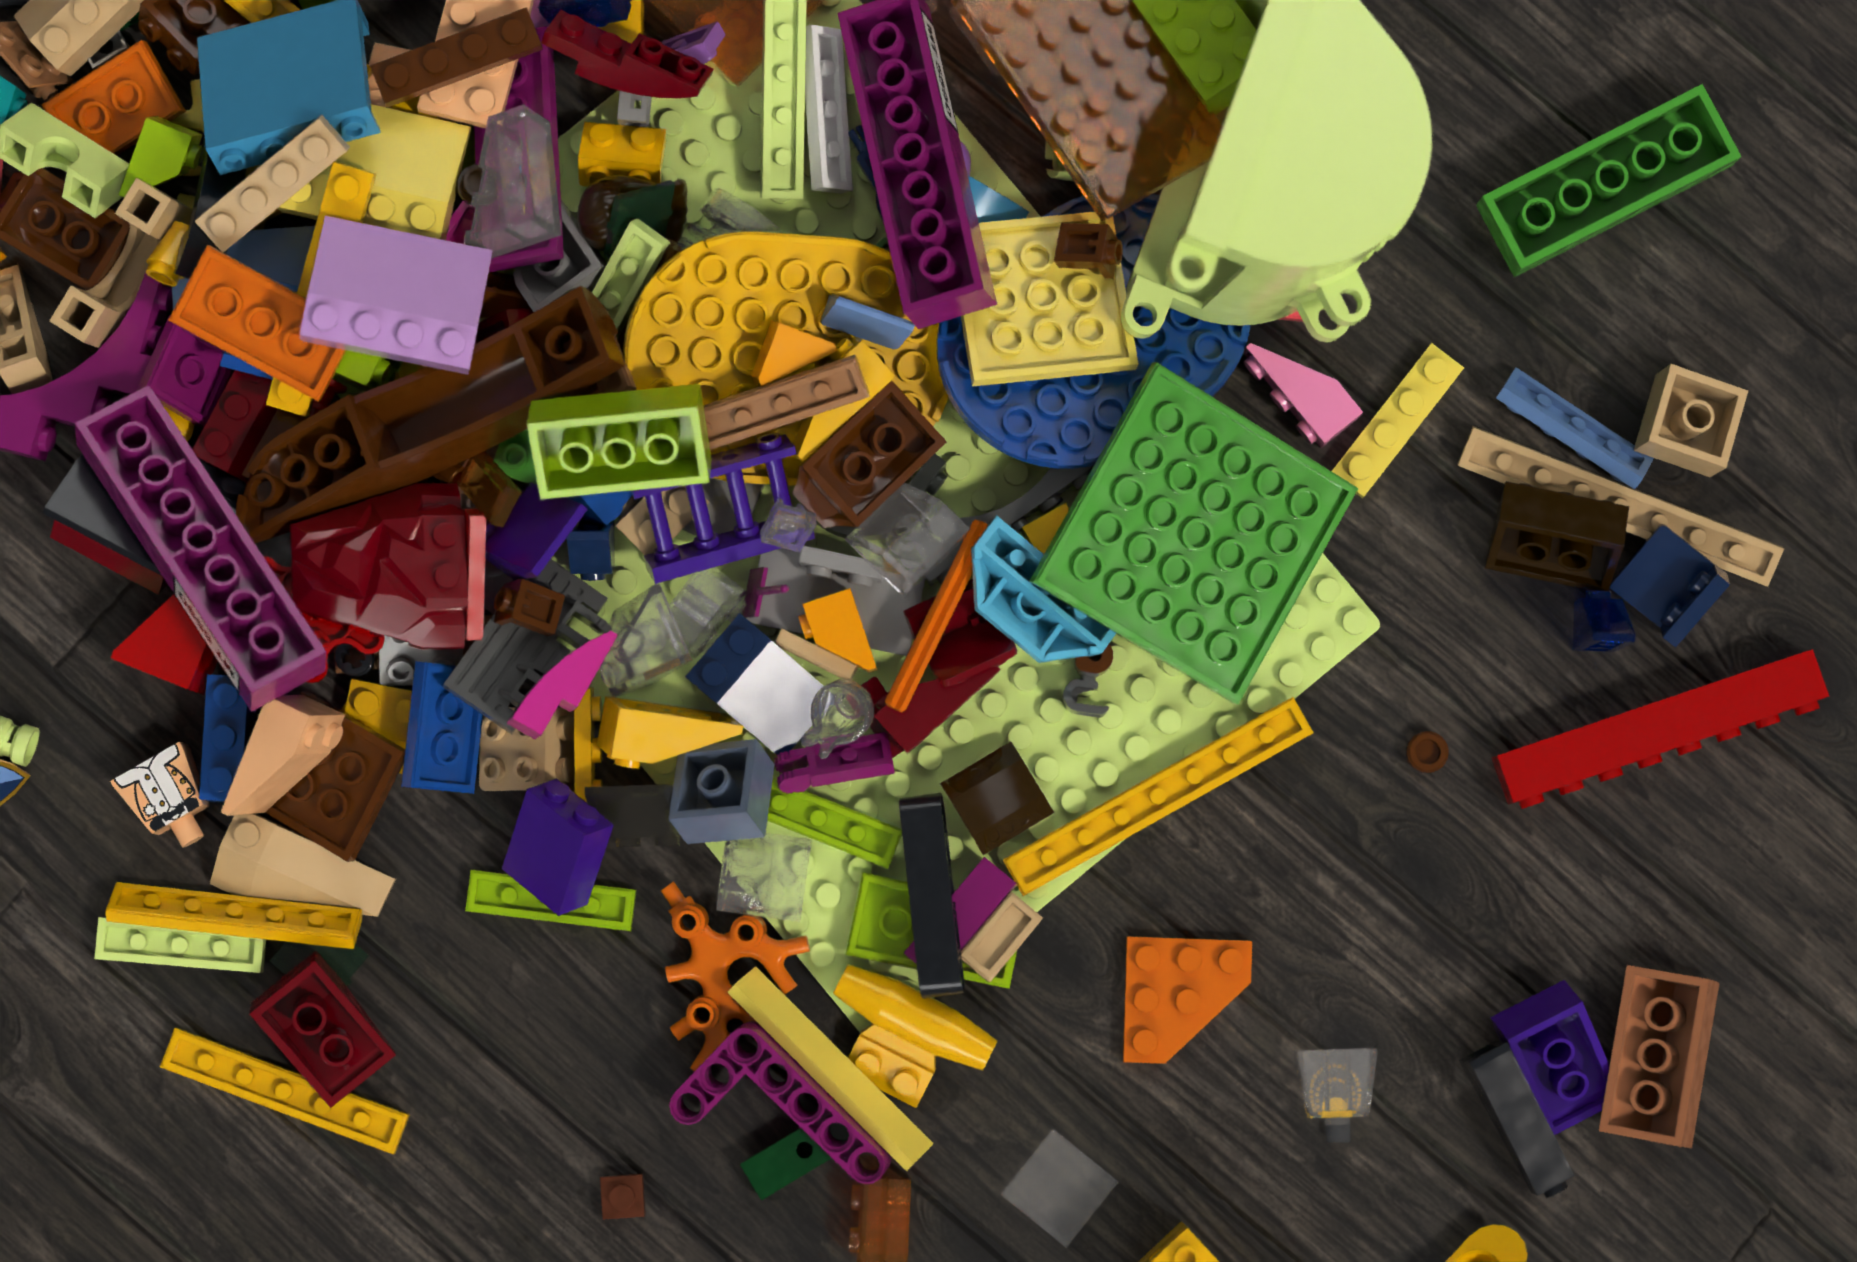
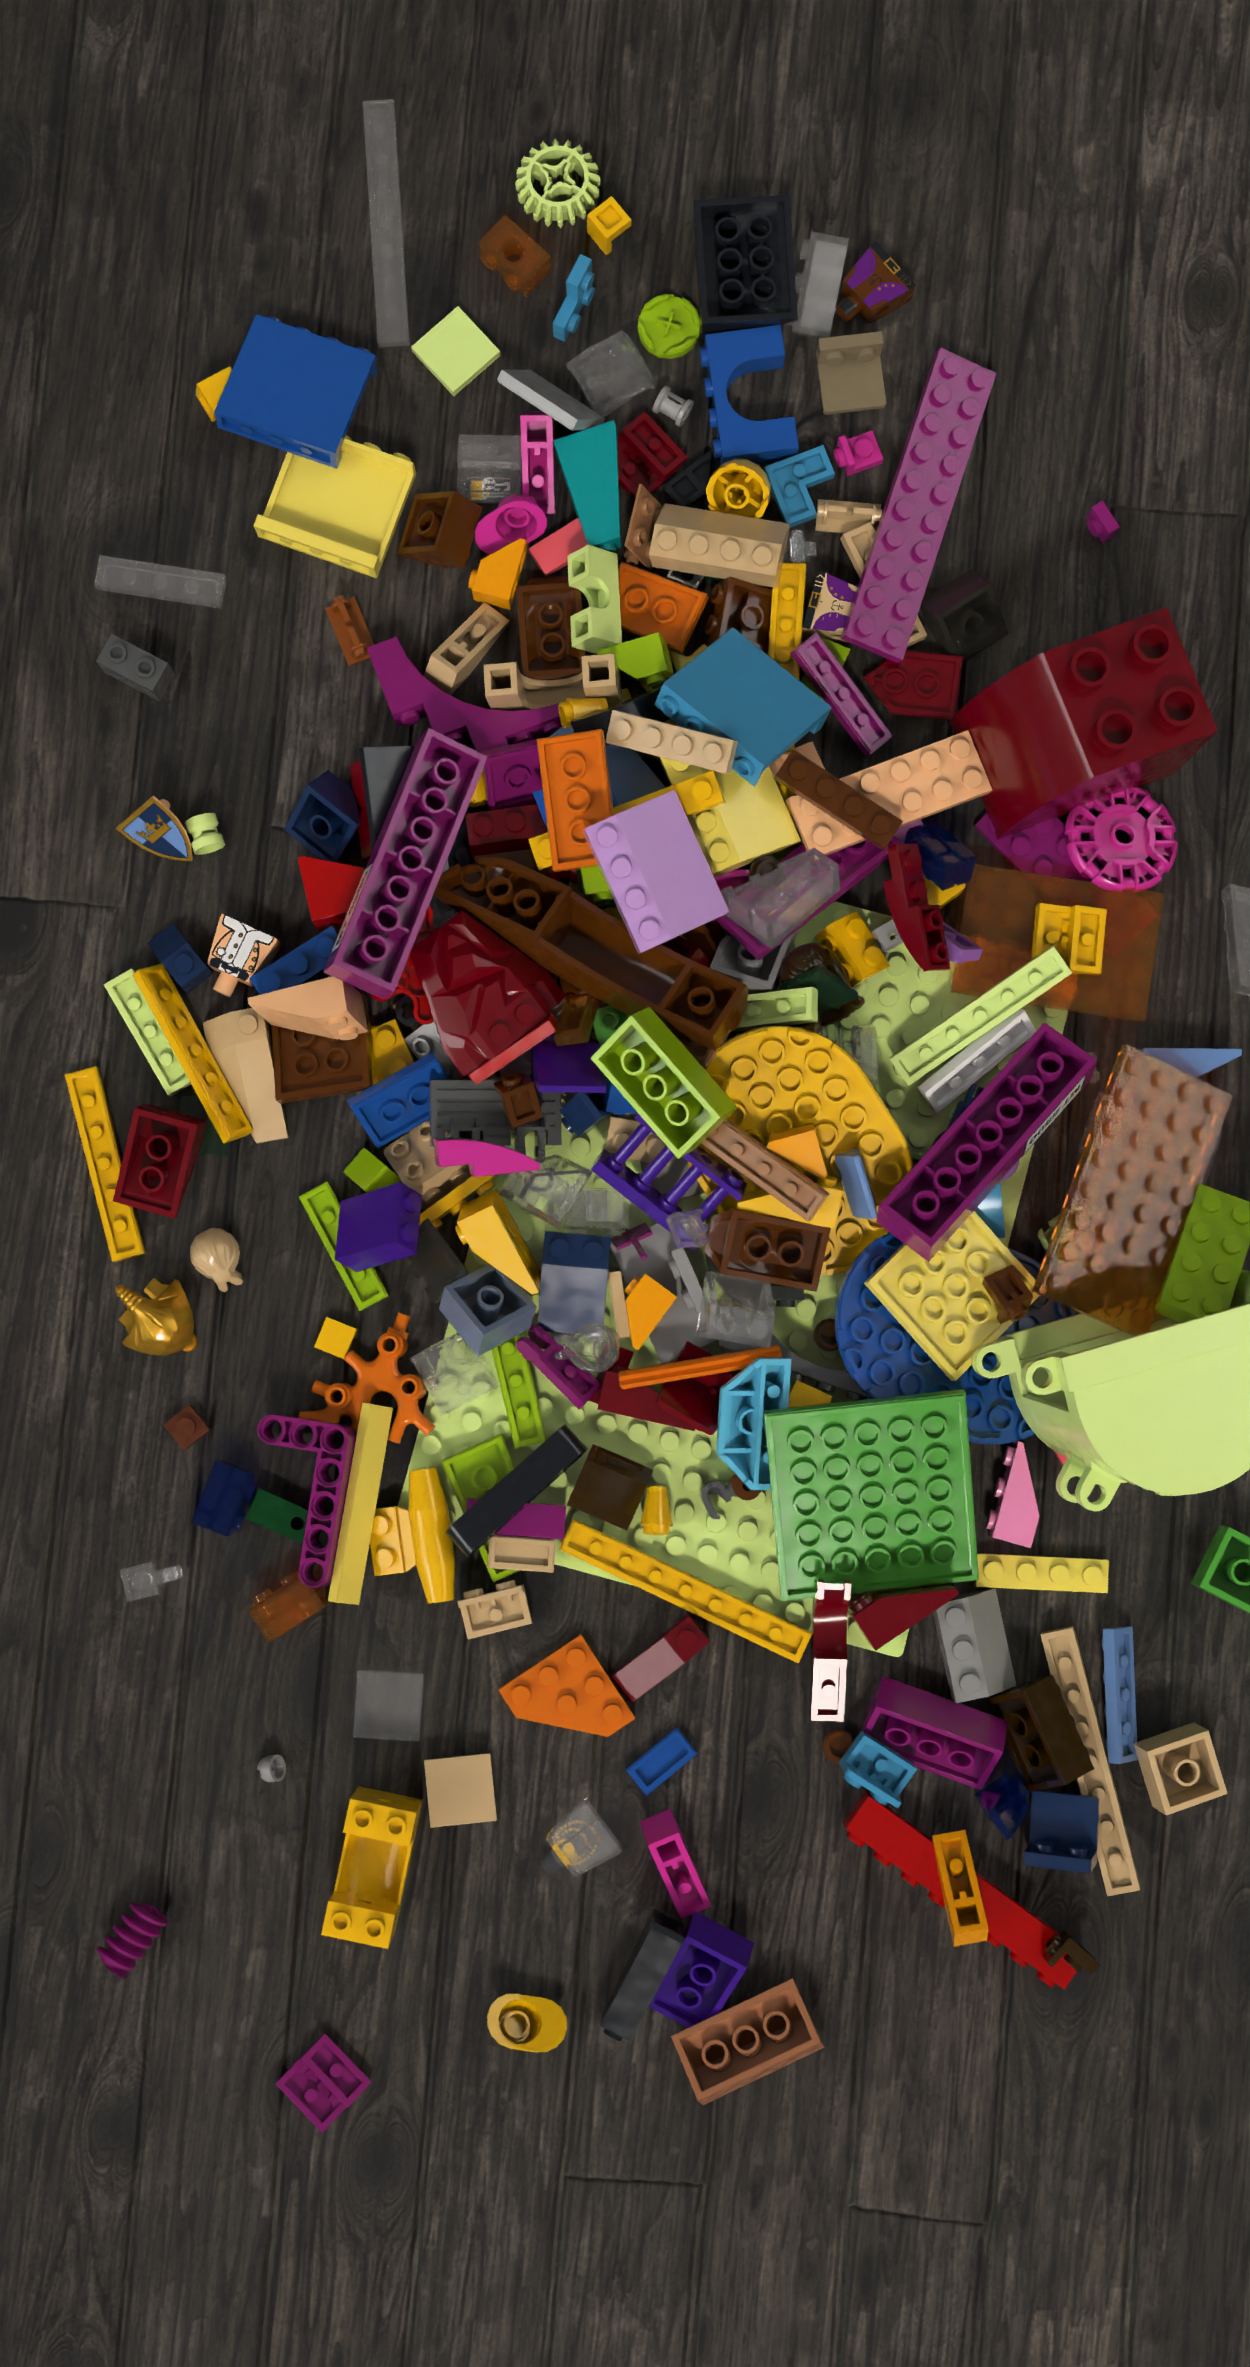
camera: 50 degrees right, 0 degrees up
none -> pearl gold piece [115,1278,198,1356]
none -> dark blue slope [147,923,213,994]
none -> tan piece [190,1228,243,1292]
none -> clear blue brick [191,1460,258,1536]
none -> dark blue slope [284,770,361,863]
none -> yellow tile [314,1317,358,1359]
none -> lime slope [343,1148,404,1192]
none -> tan piece [424,1753,497,1828]
none -> tan bracket [457,1580,533,1639]
none -> slope [612,1613,710,1702]
none -> blue tile [626,1726,698,1796]
none -> yellow cone [640,1486,673,1535]
none -> dark pink slope [640,1808,711,1919]
none -> piece [810,1579,852,1722]
none -> dark brown plate [814,1318,838,1351]
none -> dark azure bracket [839,1730,917,1808]
none -> dark red slope [848,1583,959,1651]
none -> magenta slope [860,1676,1008,1790]
none -> light orange slope [932,1830,989,1946]
none -> light grey slope [933,1588,1017,1703]
none -> dark brown bracket [1042,1930,1100,1975]

